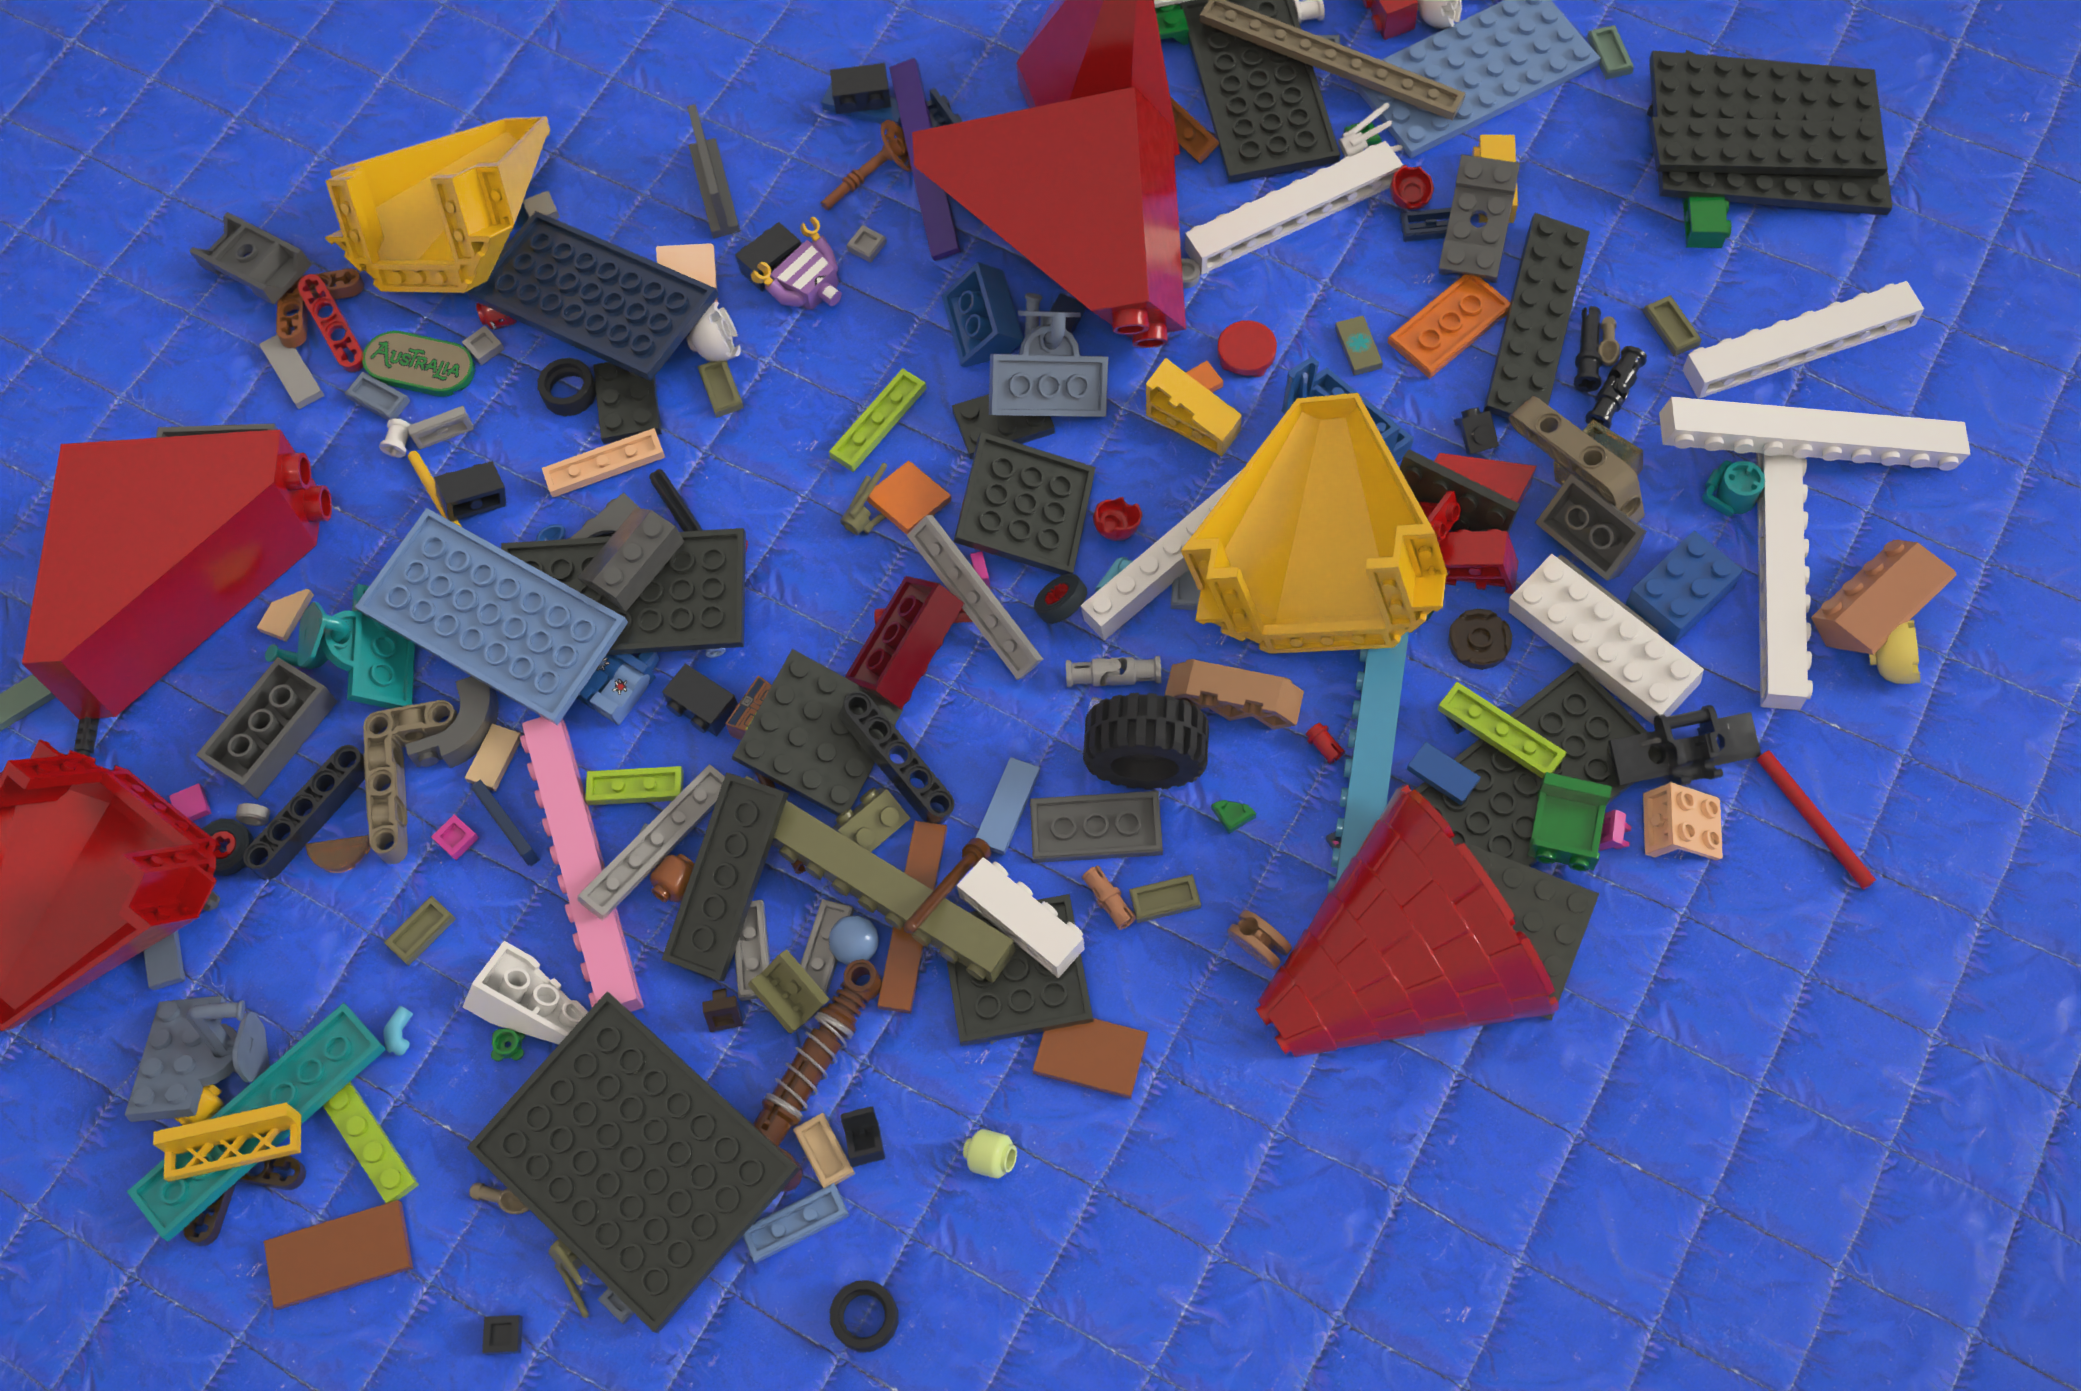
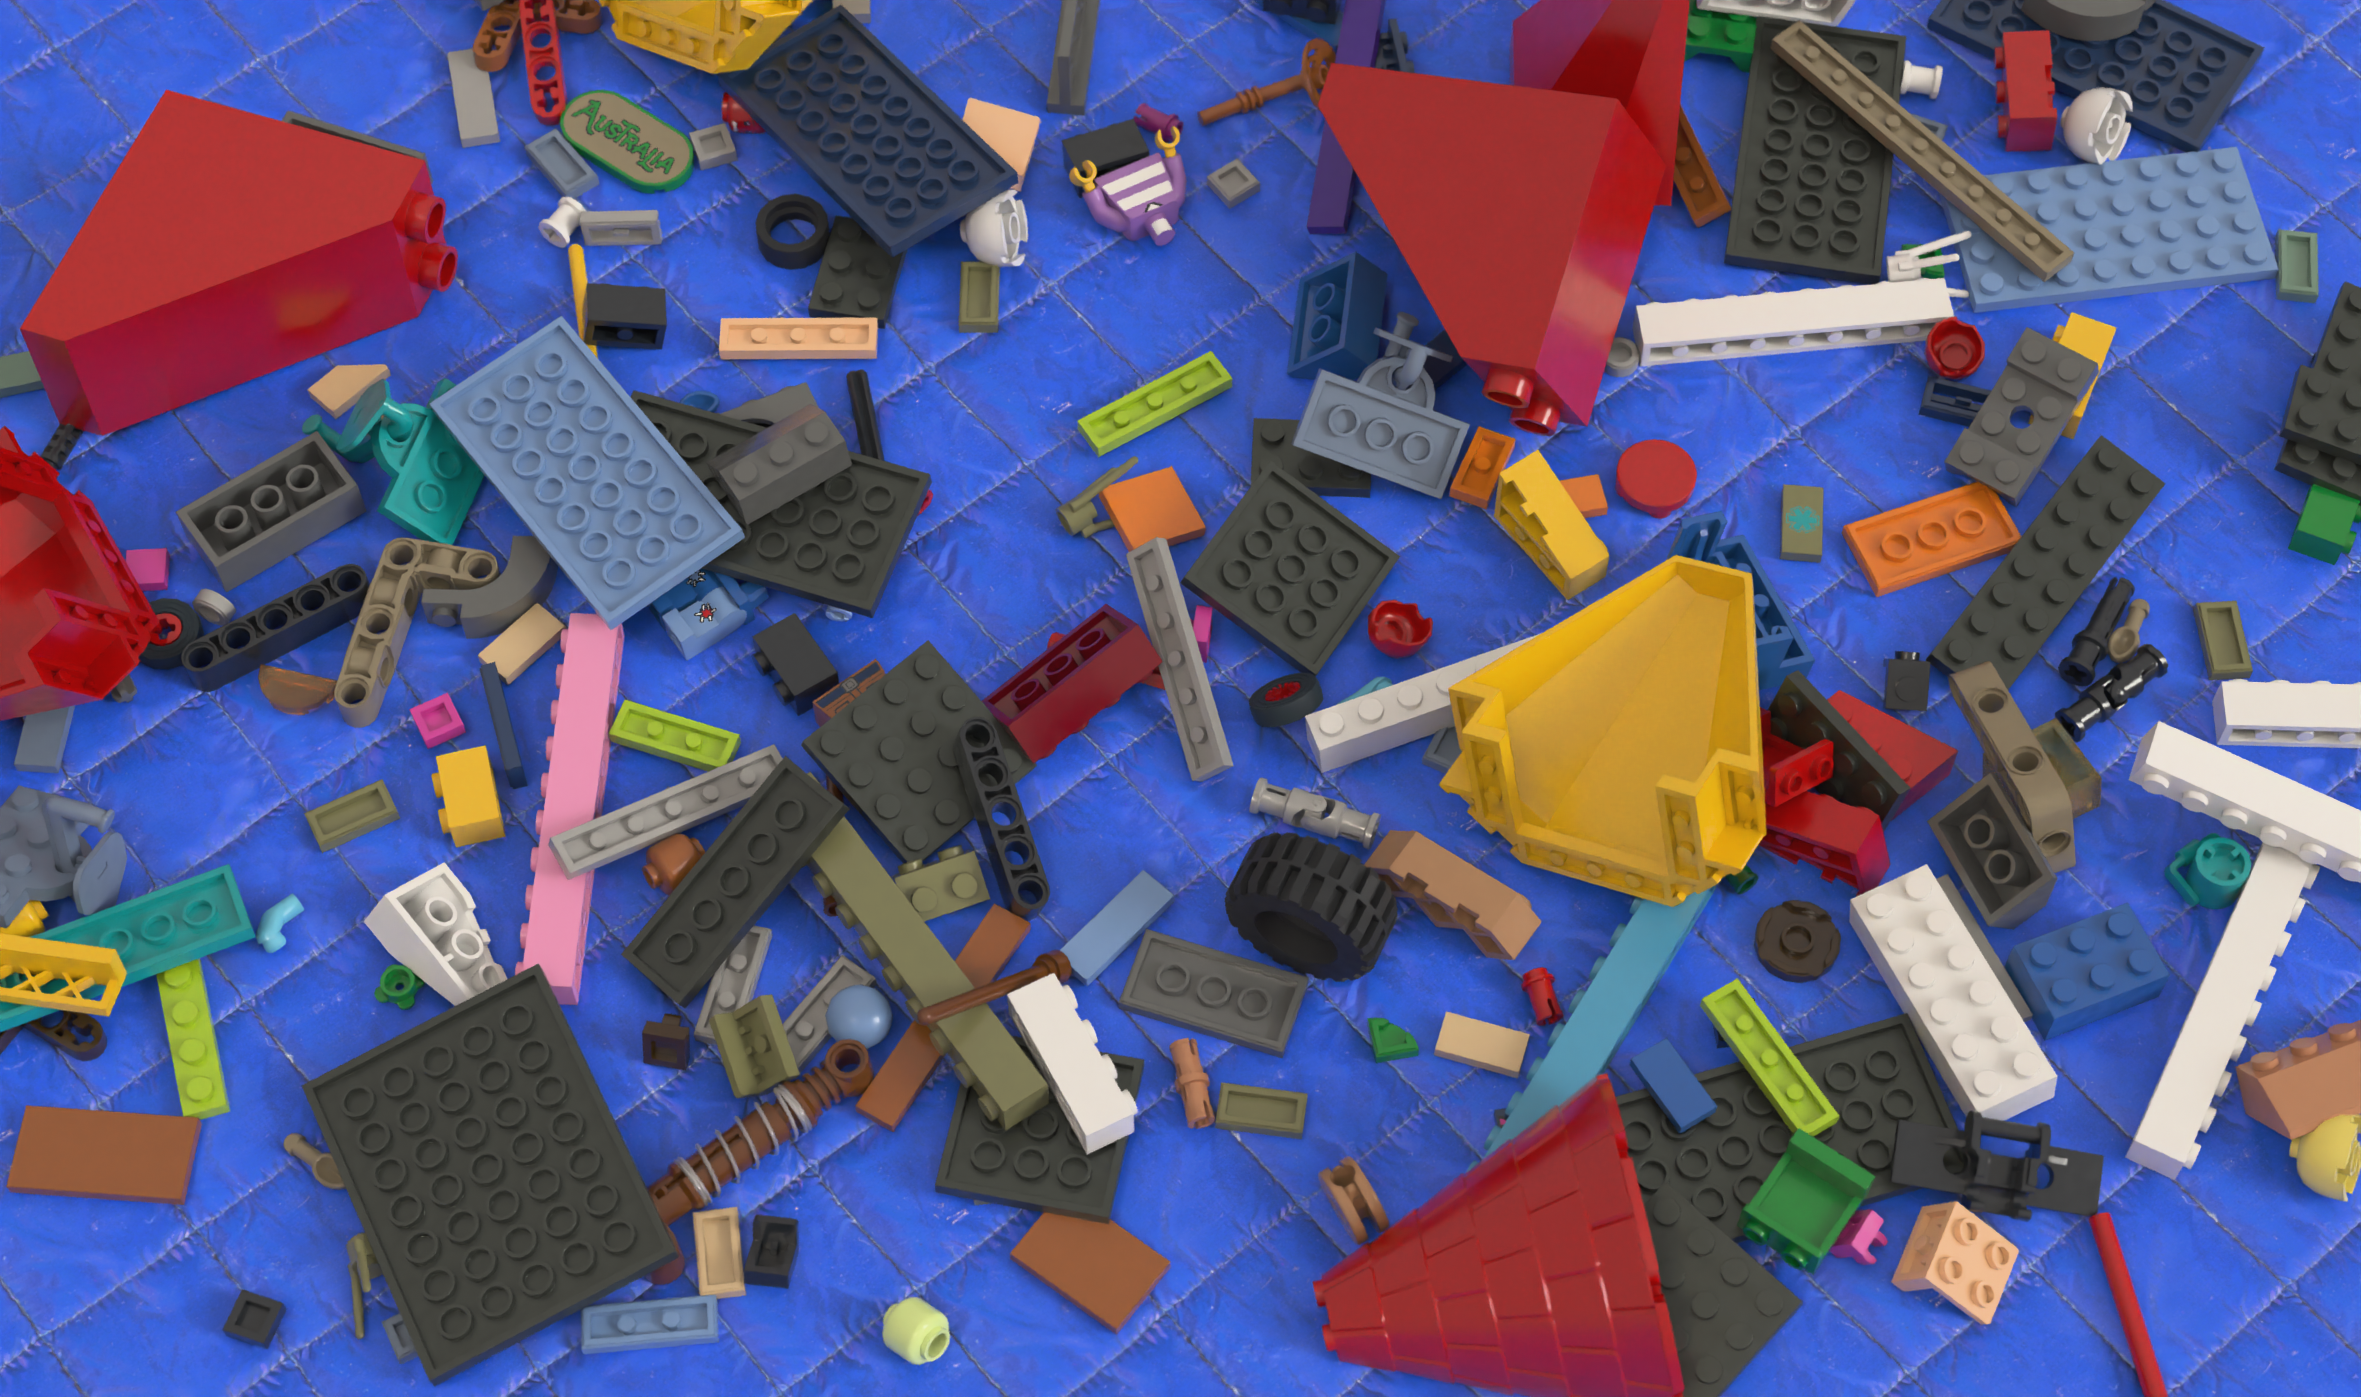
camera: 15 degrees right, 5 degrees down
none -> yellow brick [431,745,506,848]
none -> magenta pin [1133,103,1184,143]
none -> tan tile [1434,1011,1530,1078]
none -> orange plate [1449,426,1516,509]

